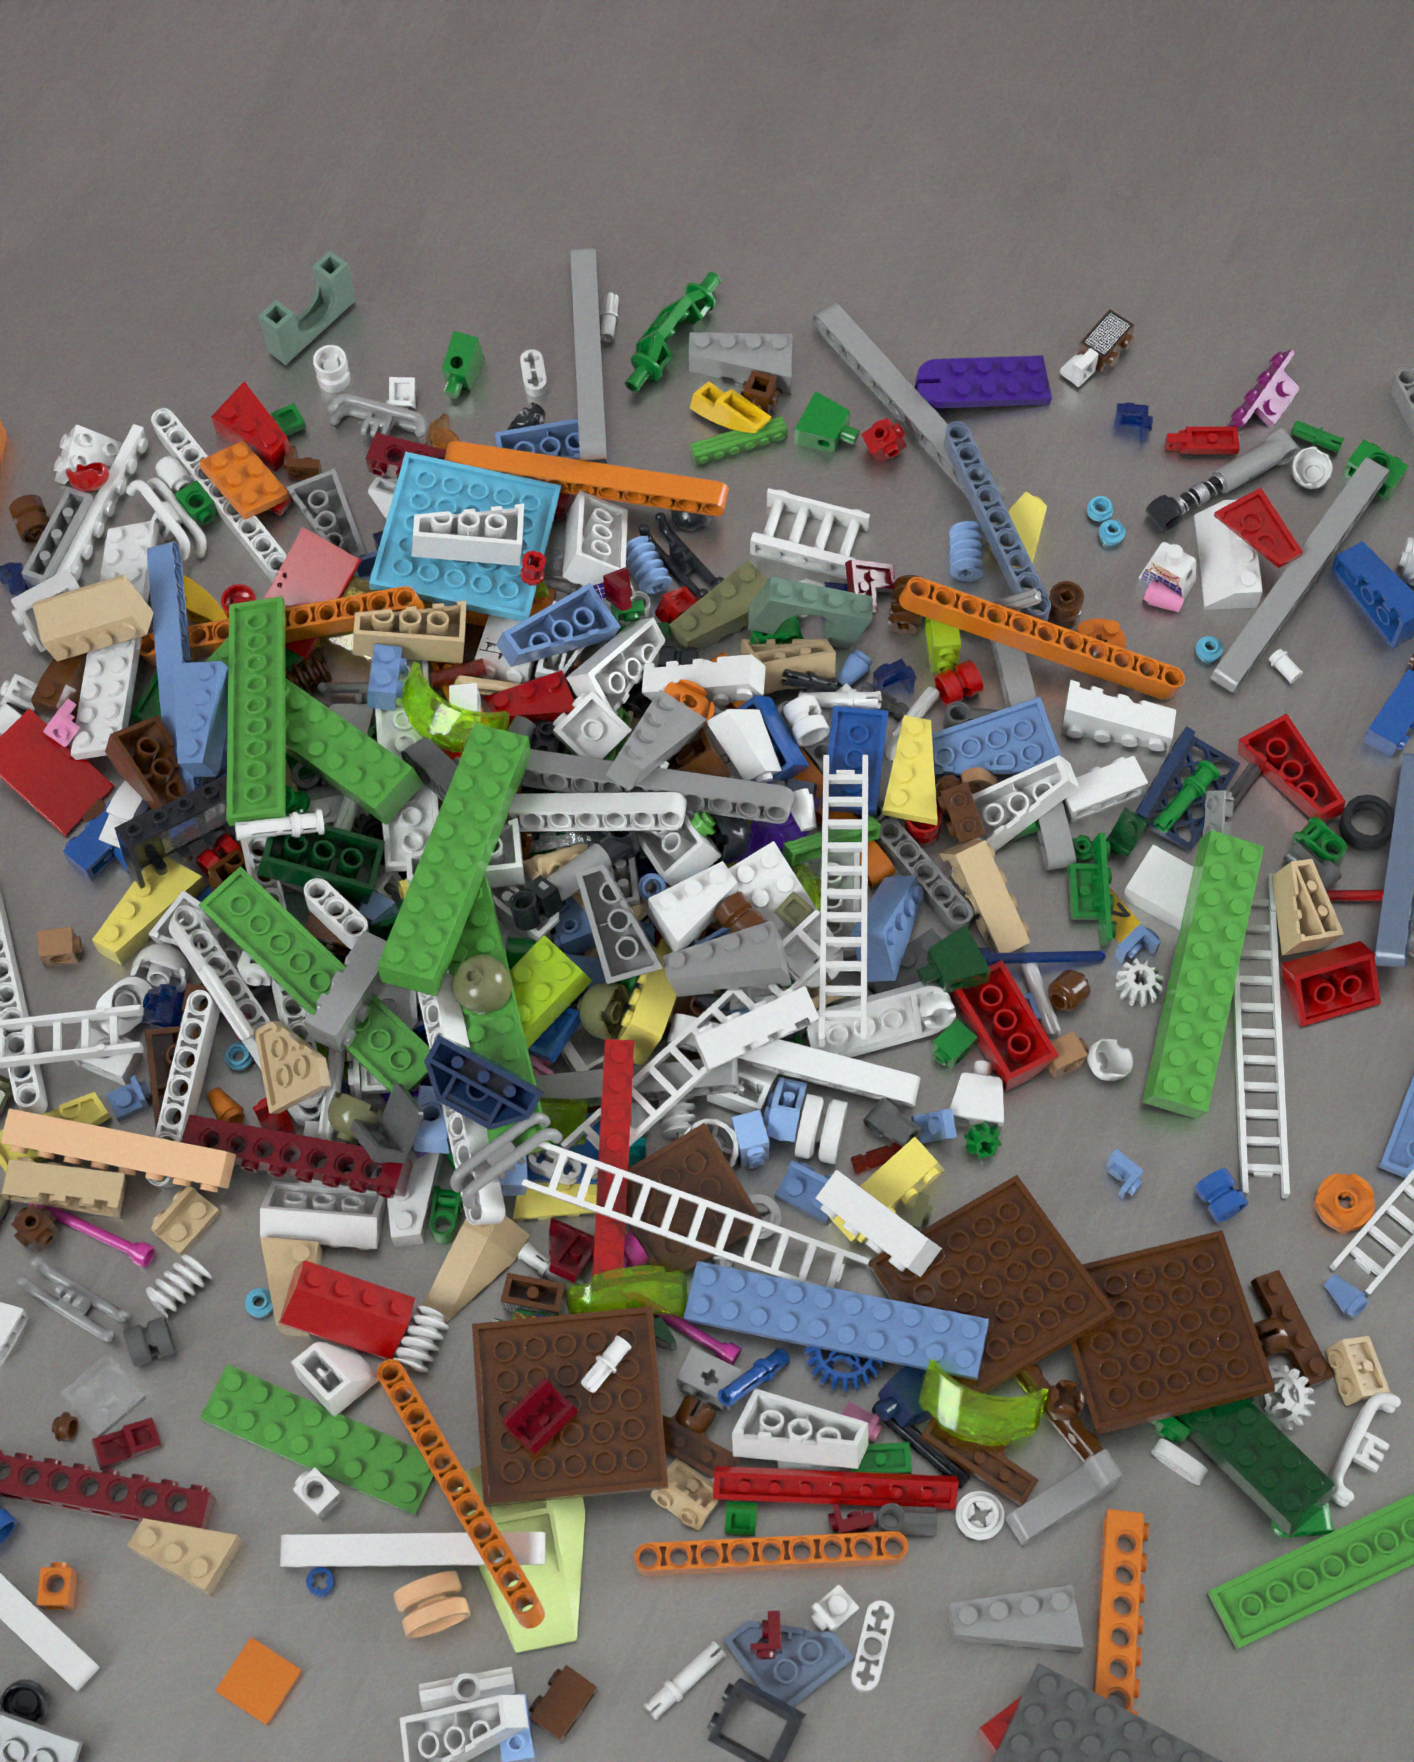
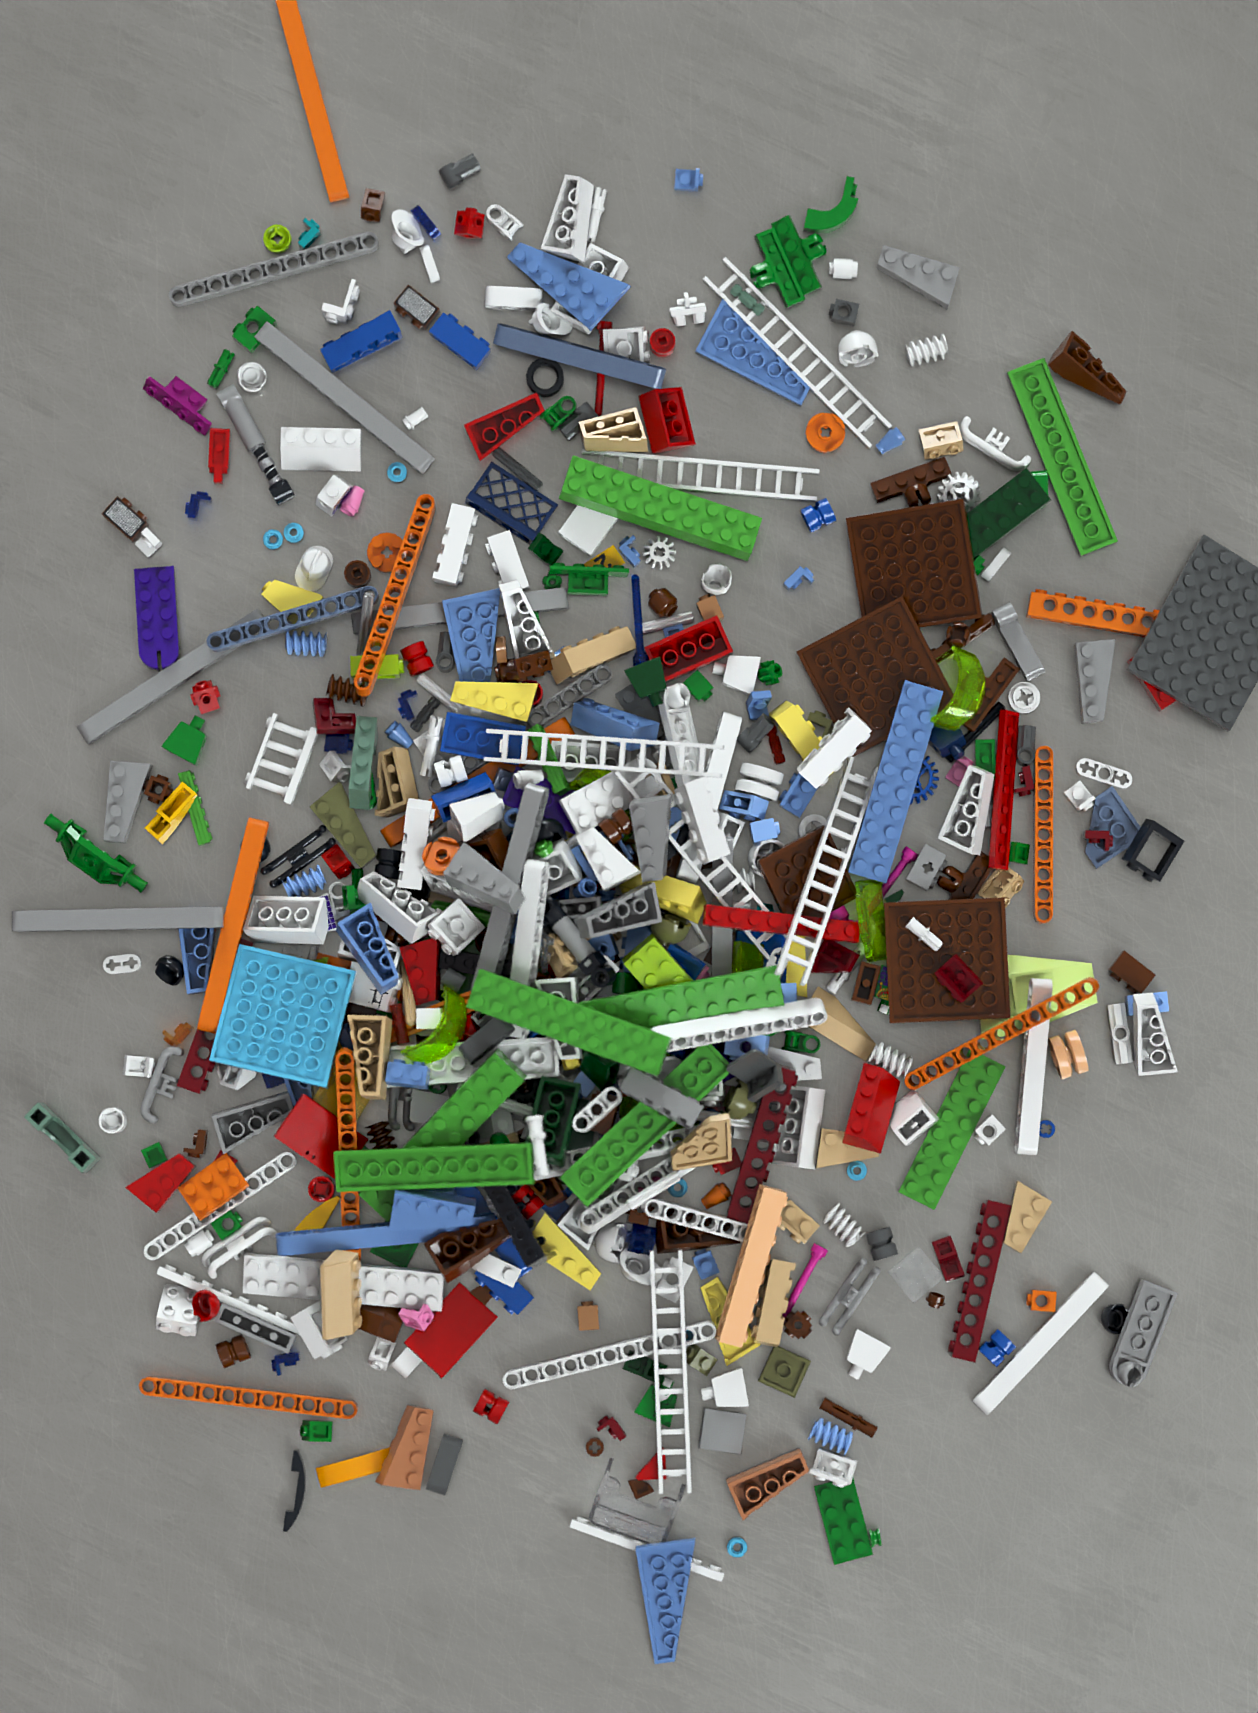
camera: 90 degrees left, 20 degrees up
orange tile [215,1637,303,1726] -> none
white wedge [412,504,524,566] -> none
dark blue wedge [424,1035,544,1130] -> none
green torso [441,331,485,399] -> none
light grey piece [450,1112,562,1209] -> none
olive cylinder [452,954,513,1015] -> none
red bush [520,551,546,586] -> none
white axle [599,292,619,343] -> none
dark red bracket [603,568,632,611] -> none
white pin [643,1641,726,1720] -> none
blue pin [718,1348,790,1407] -> none
olive tile [774,891,814,930] -> none
black pin [781,668,837,693] -> none
green pin [1153,760,1220,833] -> none
light grey hinge [1203,790,1234,836] -> none
red wing [1214,487,1303,568] -> none
none -> white piece [295,546,333,592]

